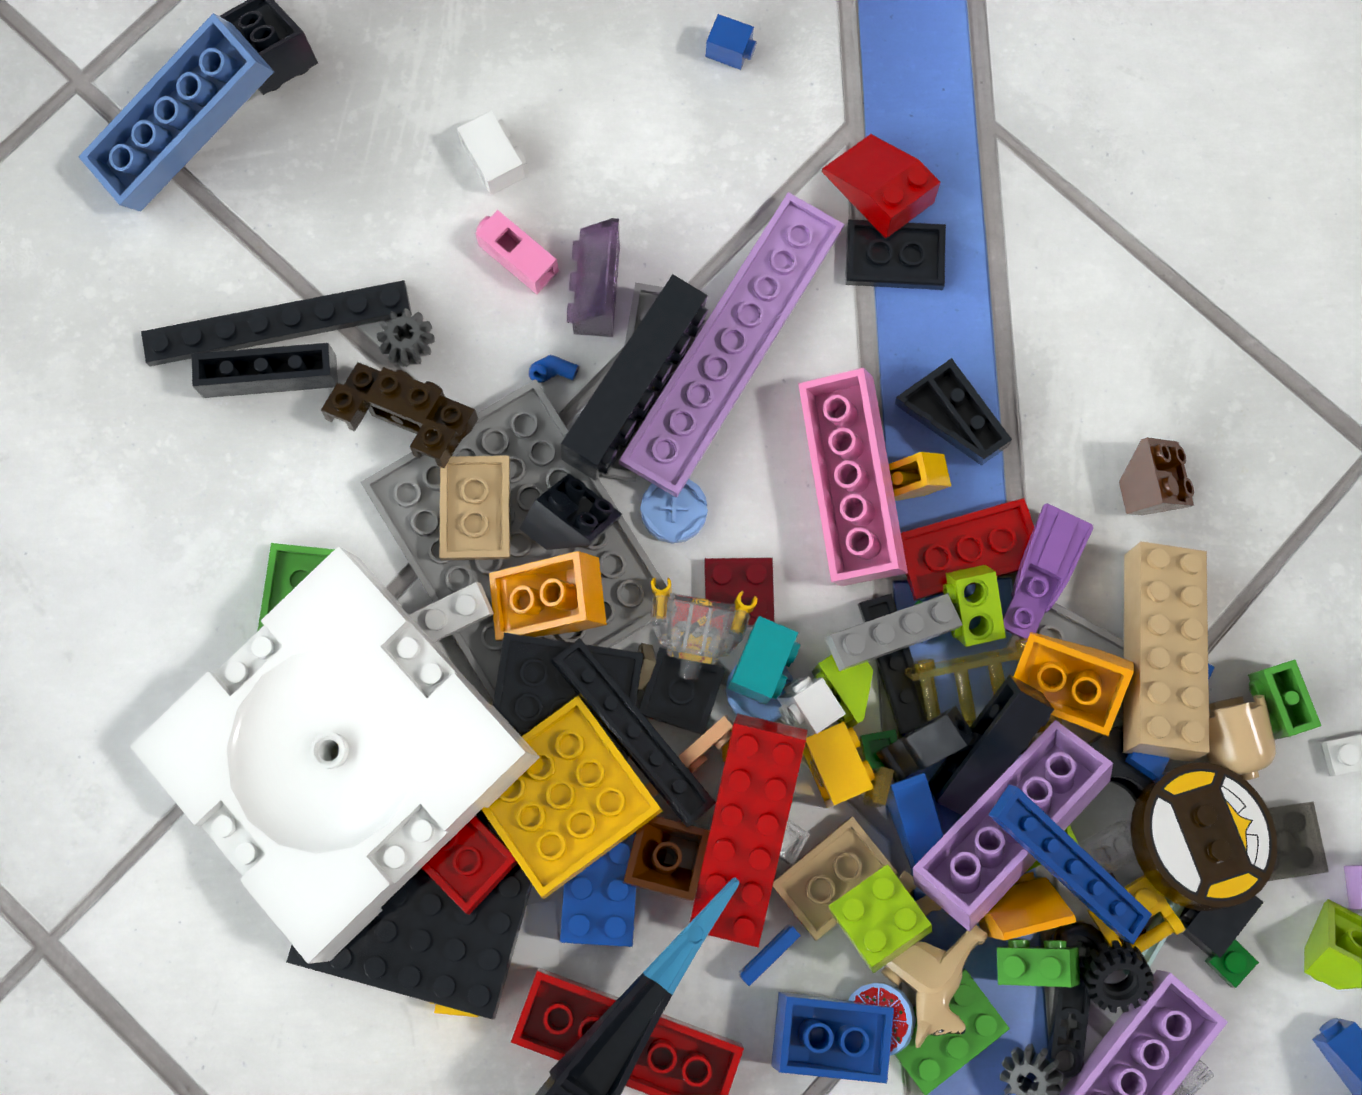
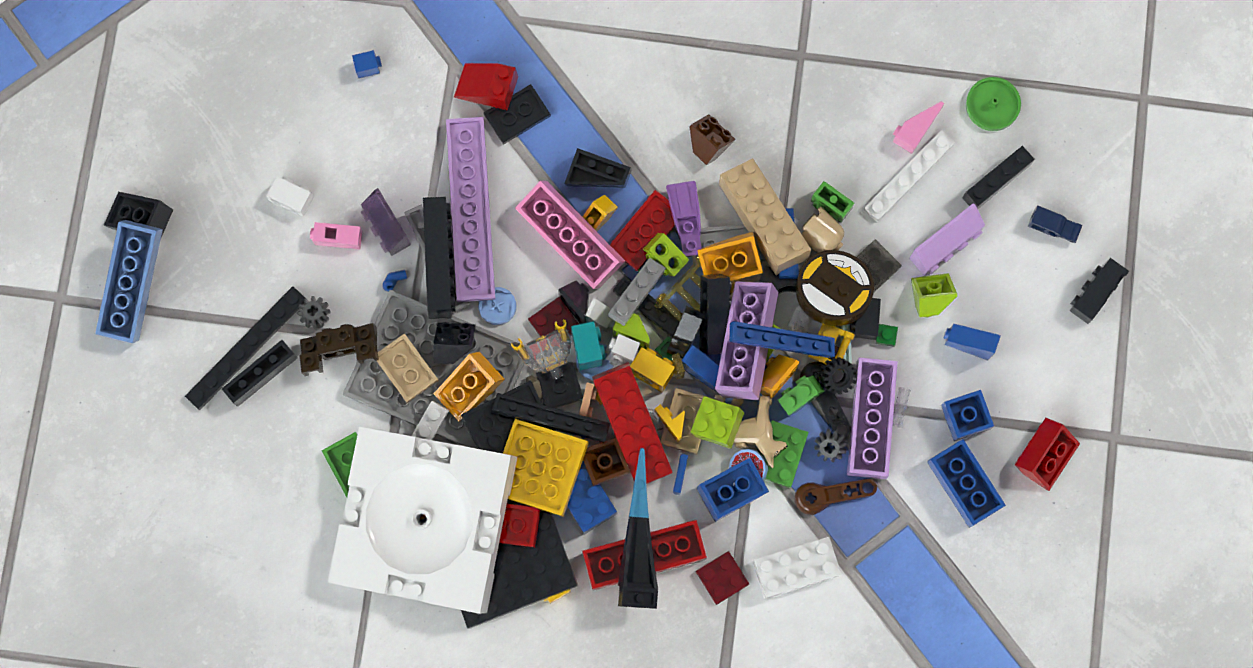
camera: 30 degrees left, 0 degrees up
none -> black slope [558,280,589,324]
none -> white slope [585,298,616,332]
none -> yellow slope [654,404,685,442]

